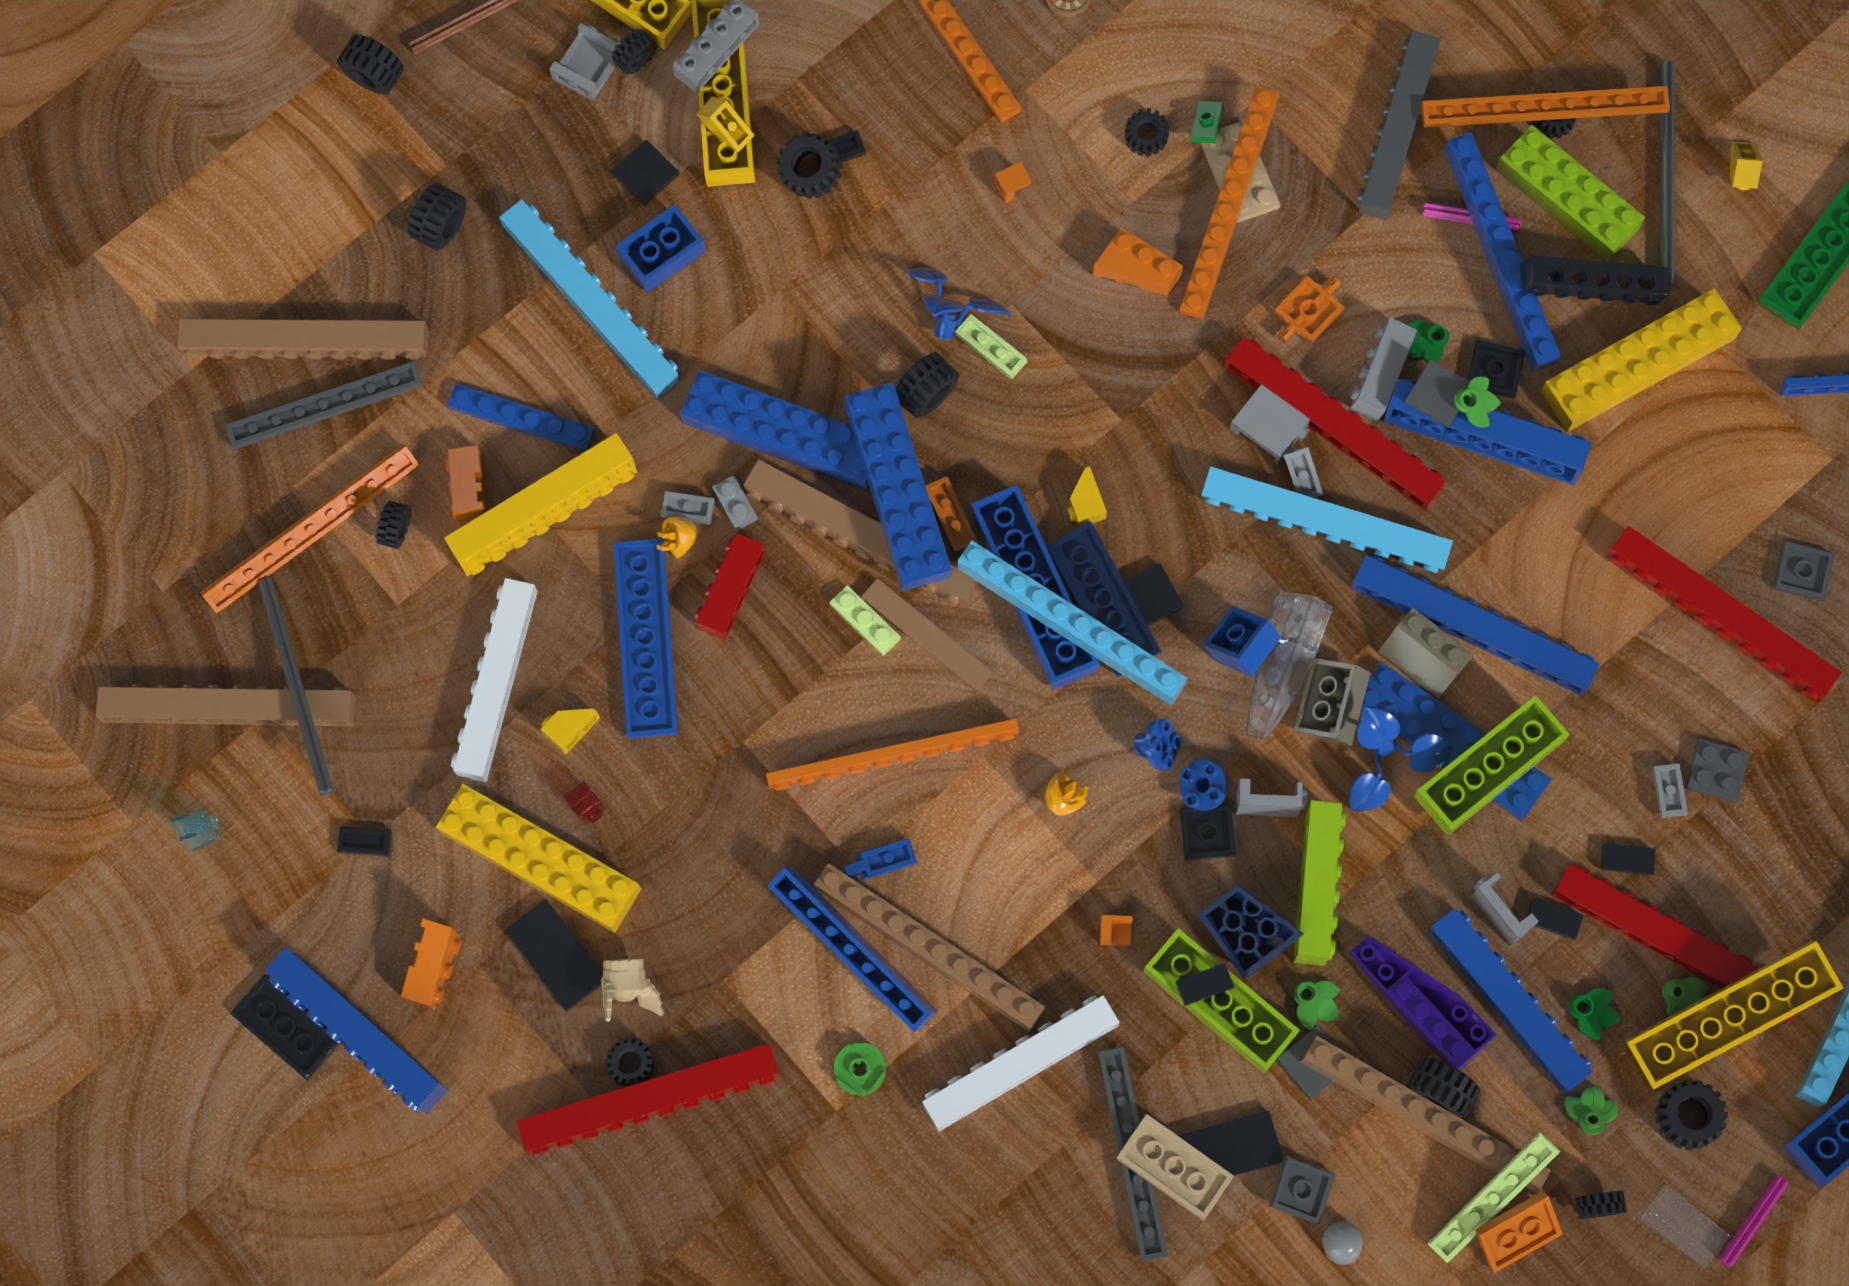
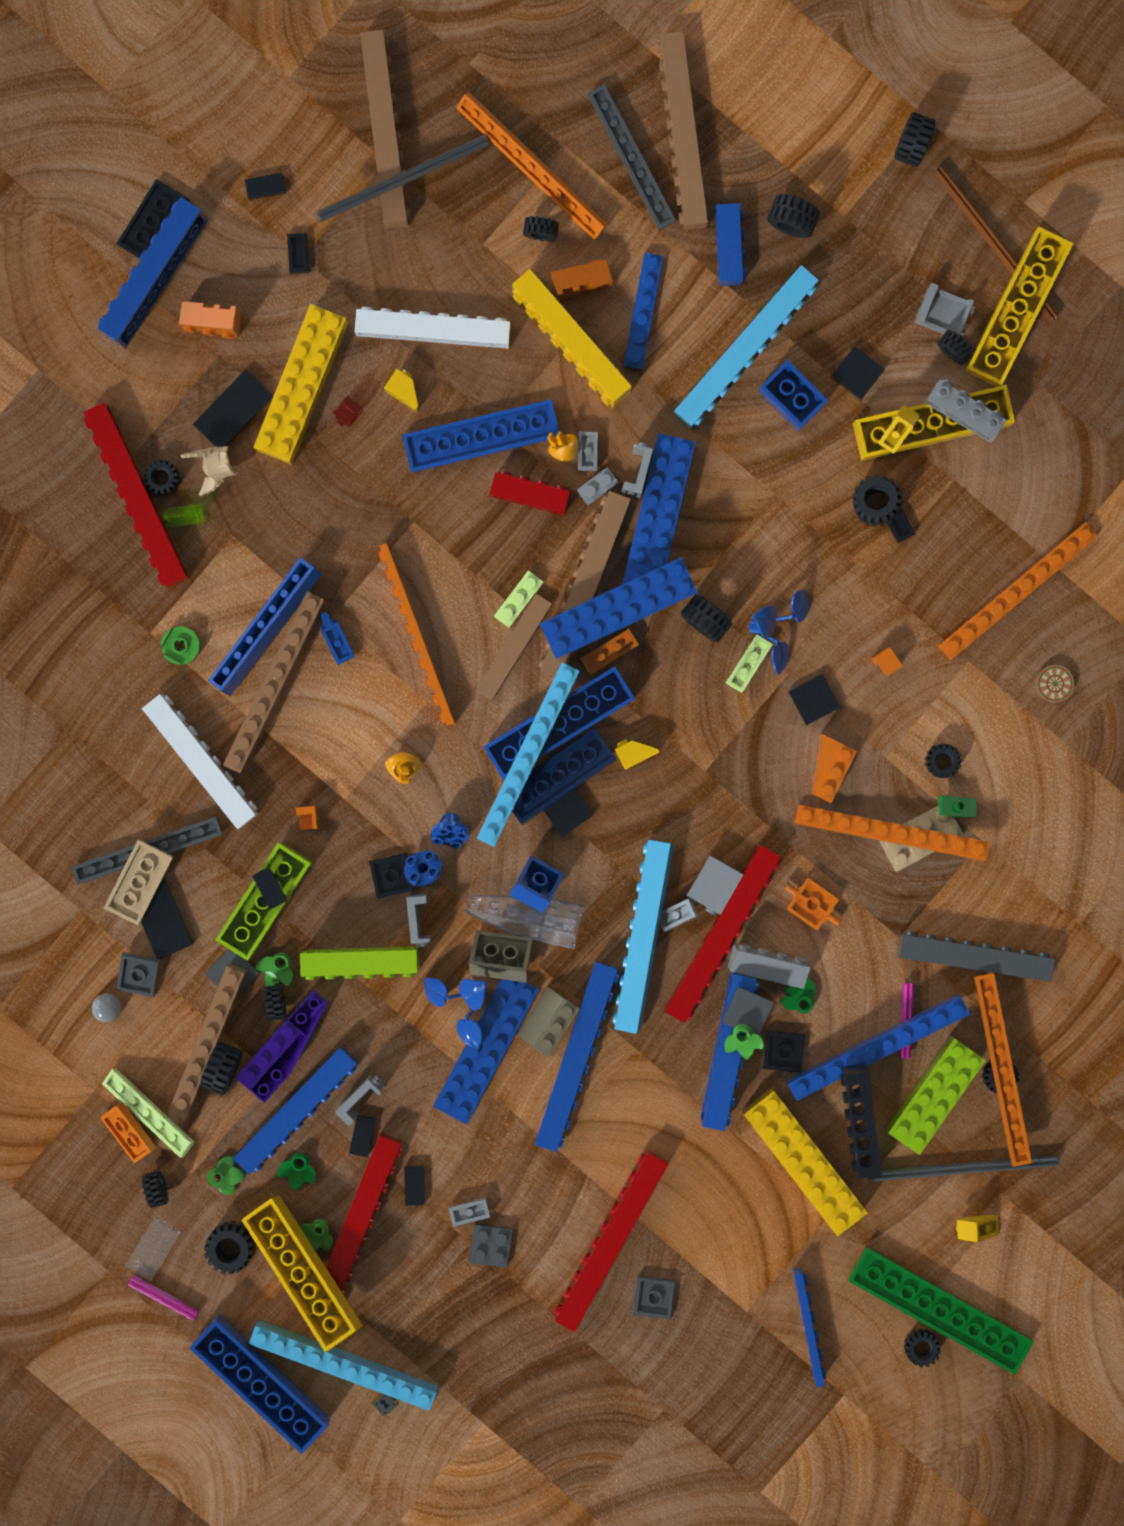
camera: 75 degrees right, 15 degrees up
clear light blue slope [171,810,221,851] -> none
dark blue wedge [1198,884,1304,979] -> none
lime brick [1414,695,1570,836] -> none
none -> clear neon green hinge [163,504,205,528]
none -> black tile [245,173,286,200]
none -> black tyre [264,984,287,1021]
none -> light grey panel [621,442,653,499]
none -> blue brick [715,203,746,286]
none -> black tile [788,674,840,726]

